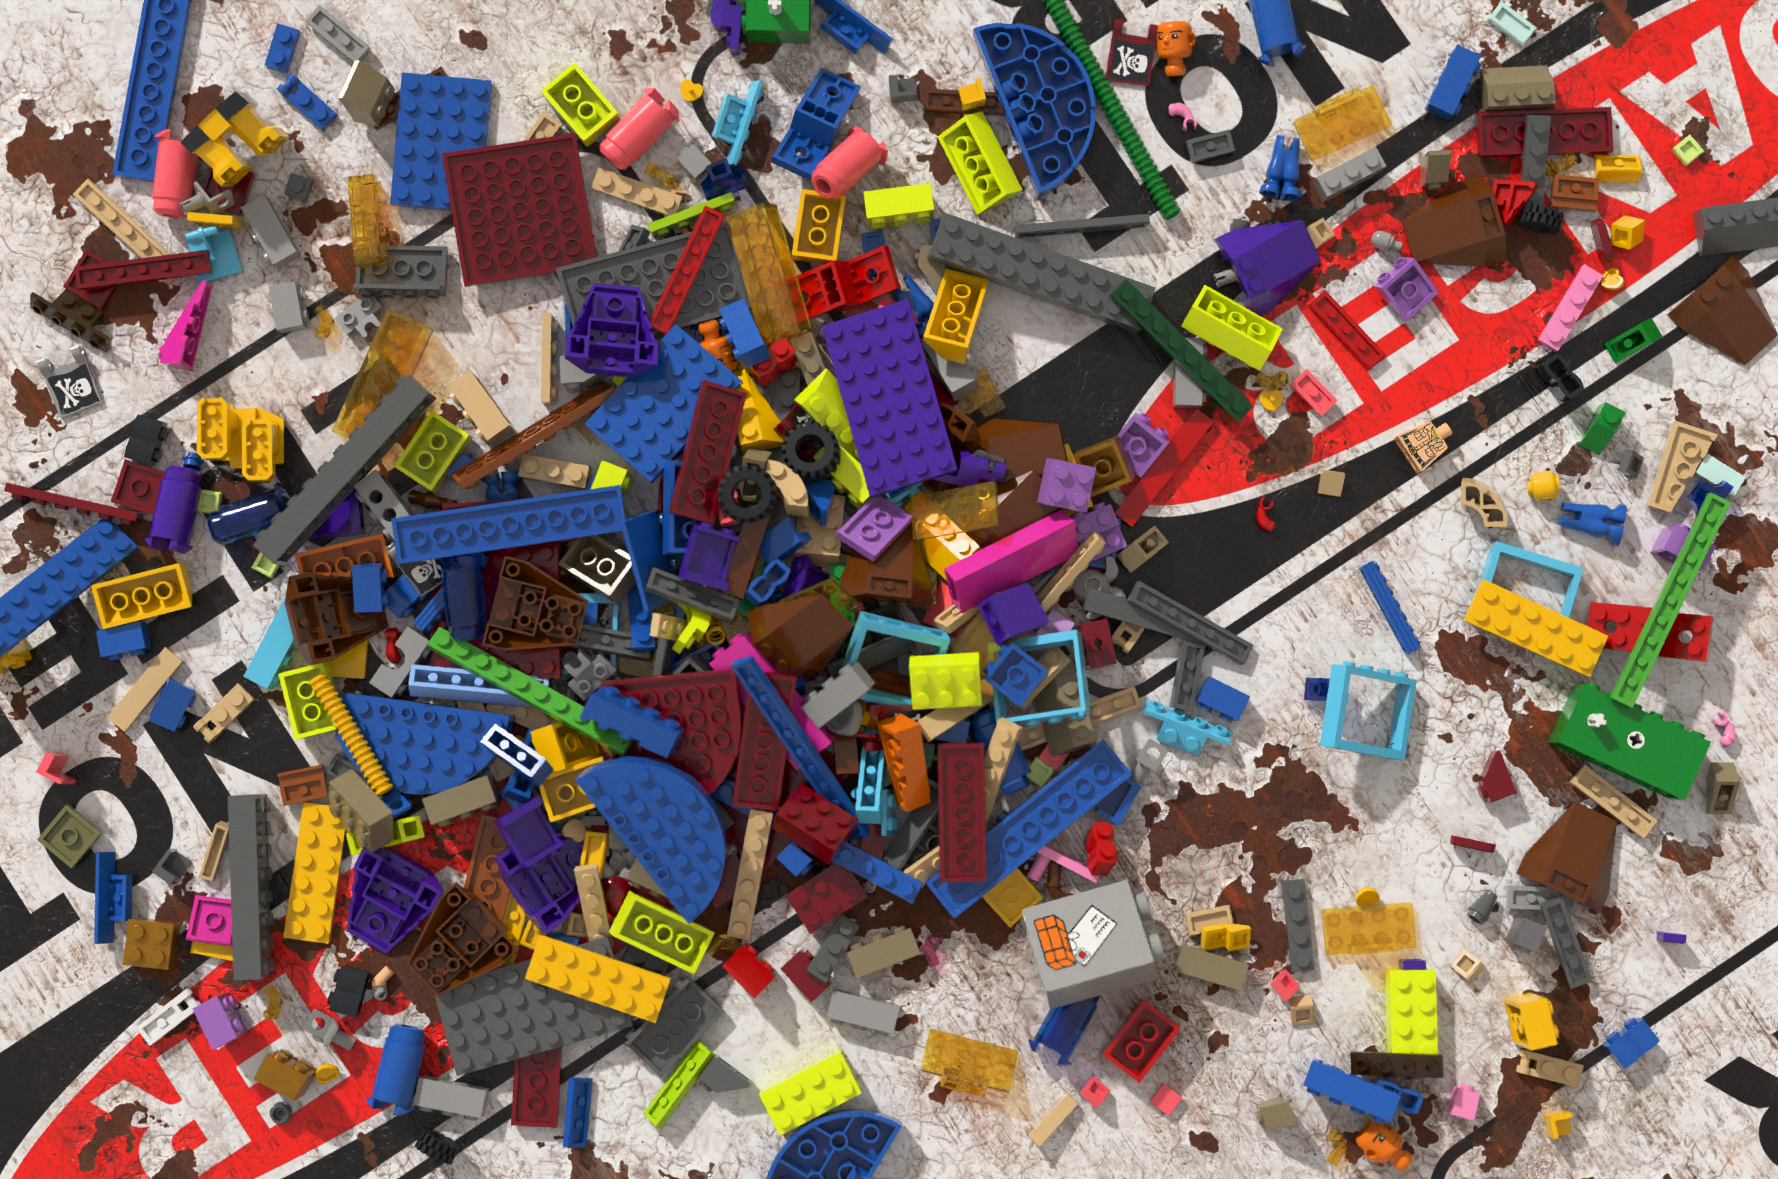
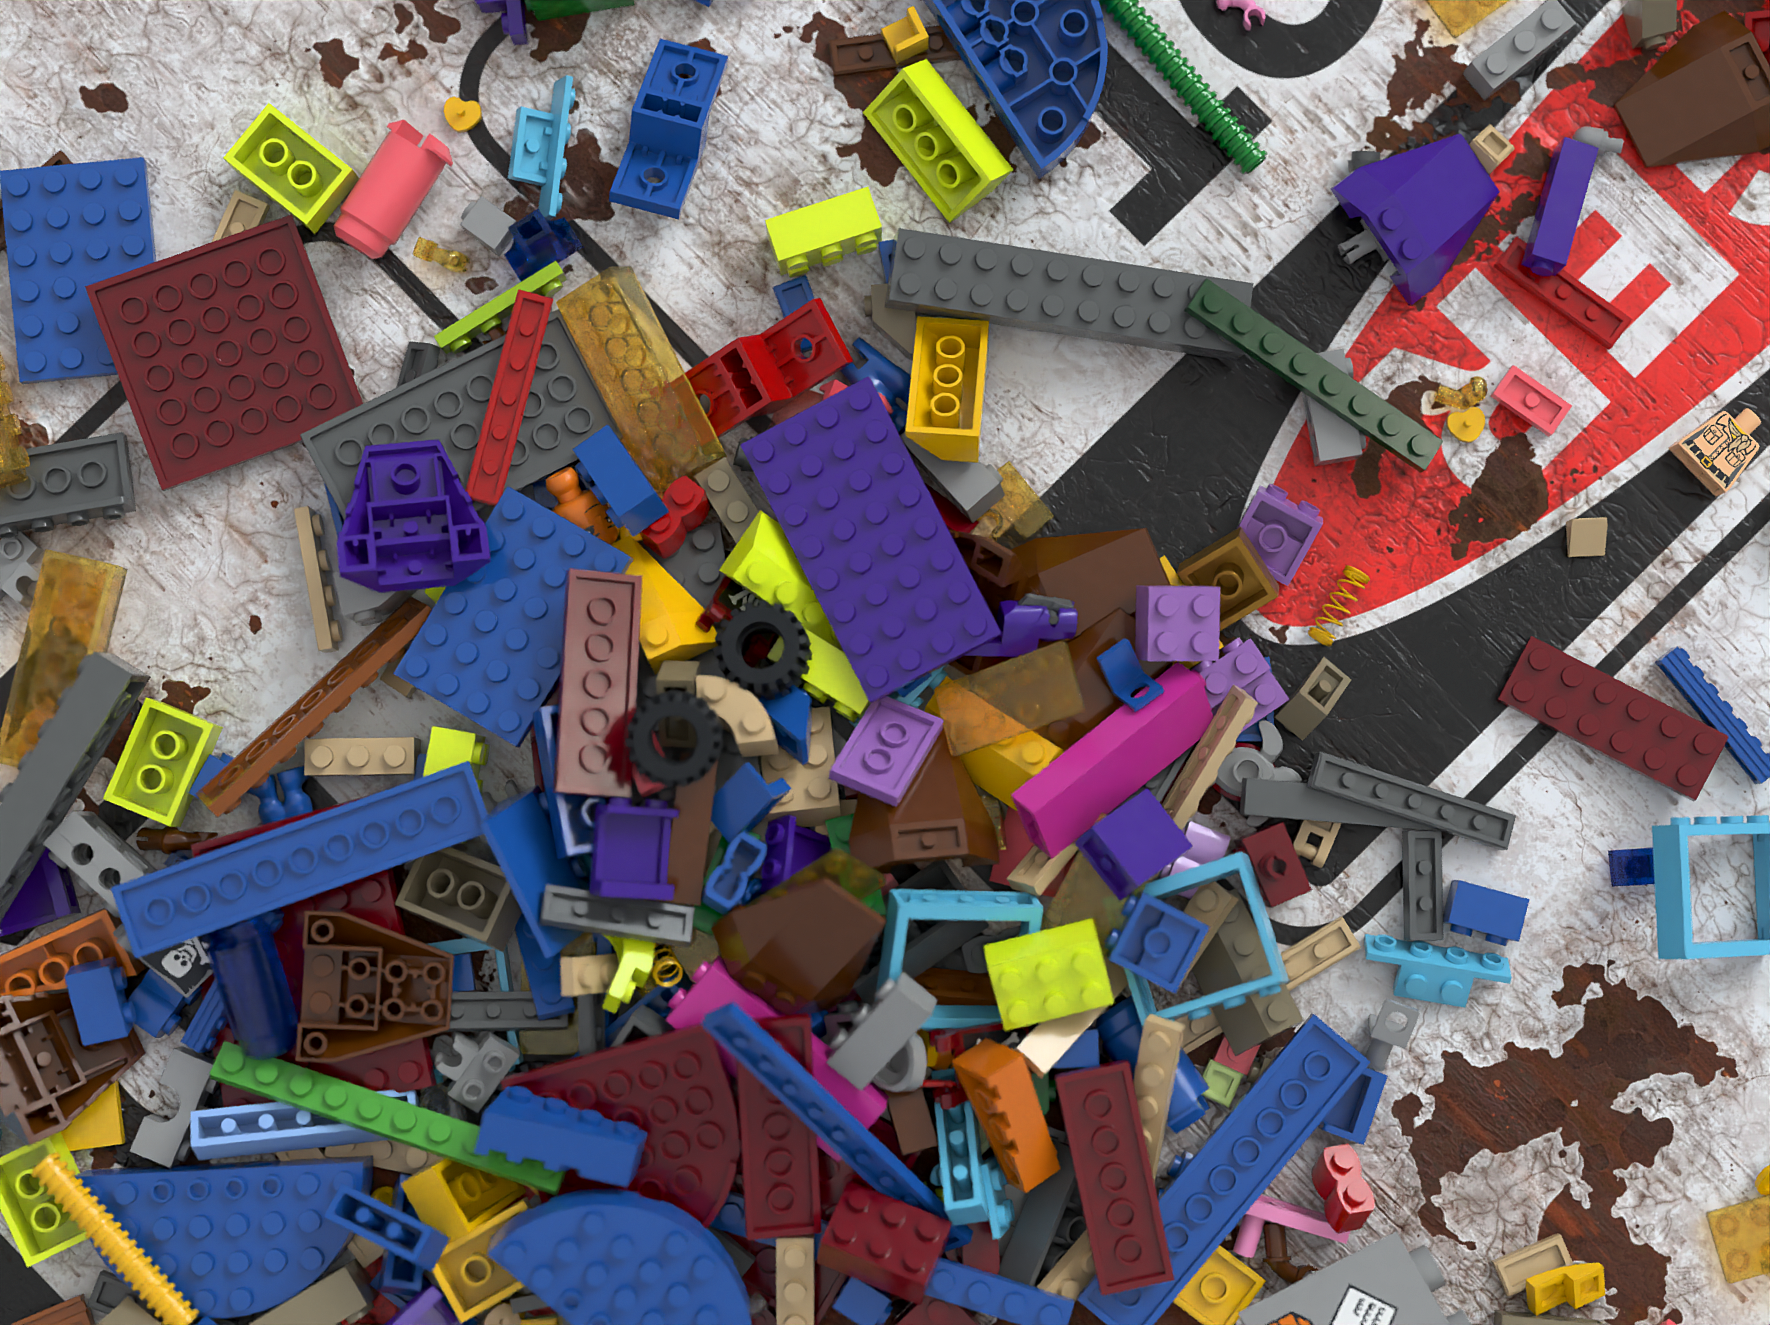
camera: 15 degrees left, 0 degrees up
red arm [385,628,402,663] -> none
tan brick [448,370,516,446] -> none
tan plate [591,167,683,216] -> none
yellow brick [792,189,847,264] -> none
coral piece [811,127,888,200] -> none
dark grey panel [888,75,917,103] -> none
dark grey tile [1014,214,1150,238] -> none
red tile [1115,408,1214,528] -> none
neon yellow brick [1181,285,1283,371] -> none
dark grey plate [1185,129,1235,164] -> none
red arm [1257,496,1275,532] -> none
blue piece [1259,135,1302,201] -> none
dark grey plate [1280,879,1315,972] -> none
medium lavender plate [1374,257,1439,322] -> none
none -> blue bracket [1097,638,1164,712]
none -> yellow piece [1307,565,1370,647]
none -> dark red plate [1497,636,1729,801]
none -> dark purple brick [1521,137,1599,276]

